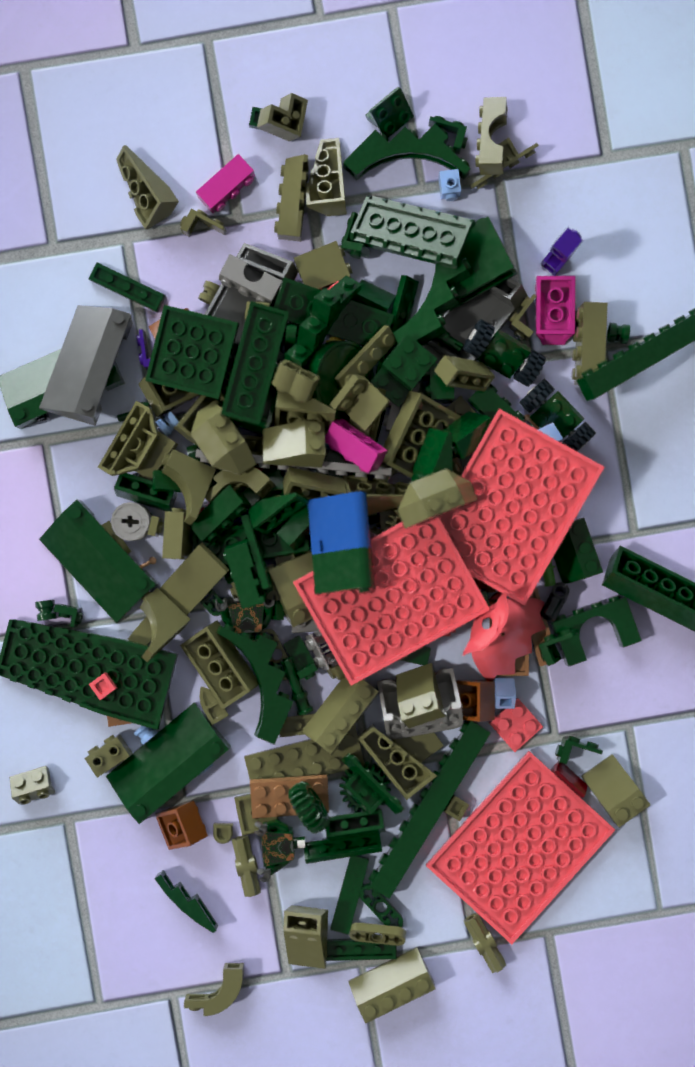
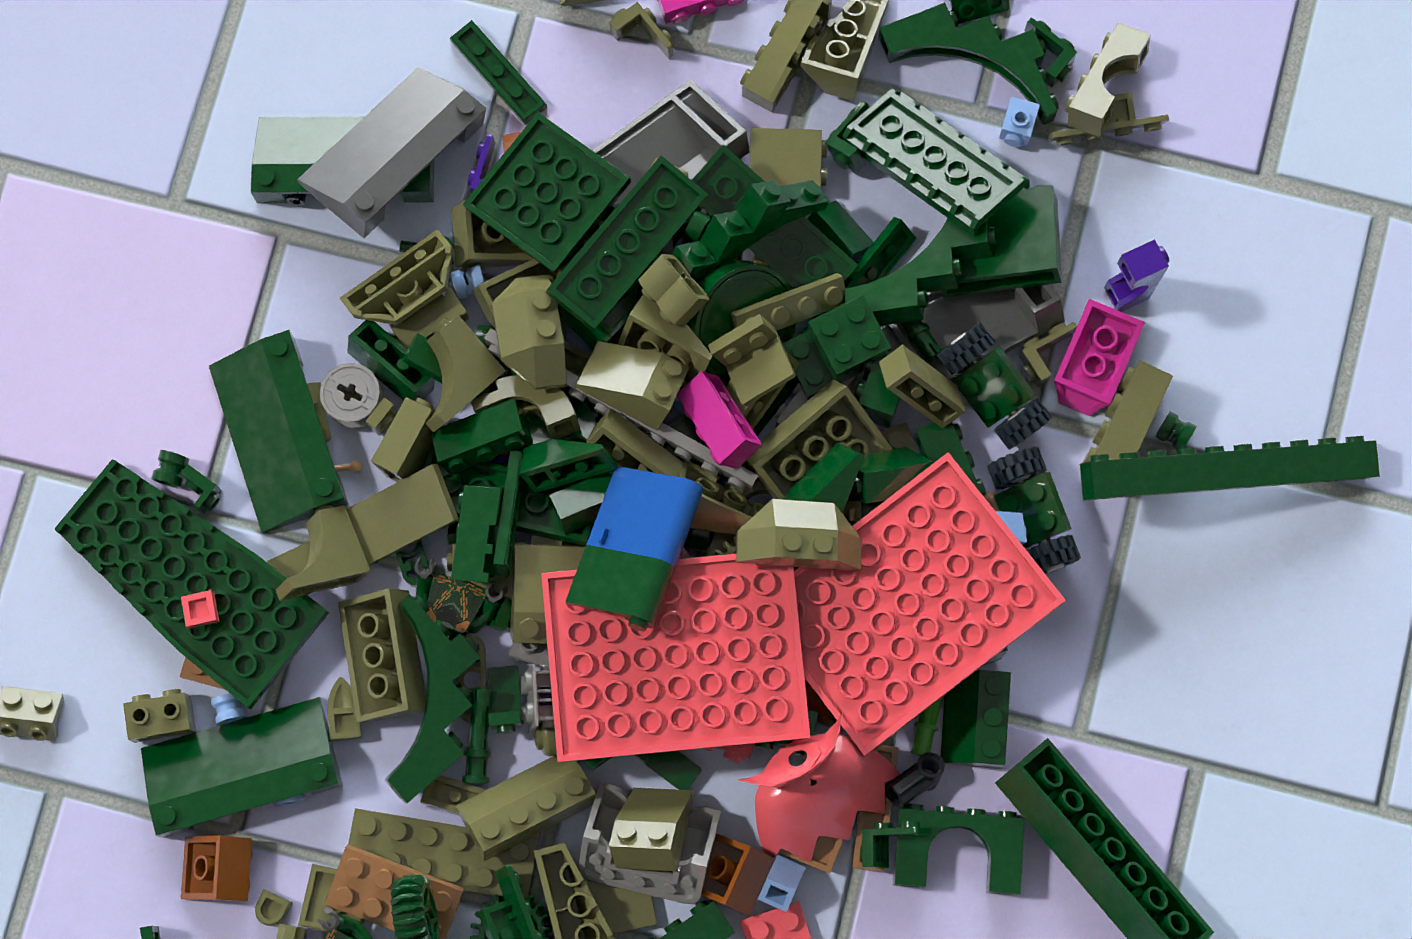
camera: 25 degrees right, 10 degrees down
olive wheel [198,280,220,305] -> none
light grey arch [219,254,282,305] -> none

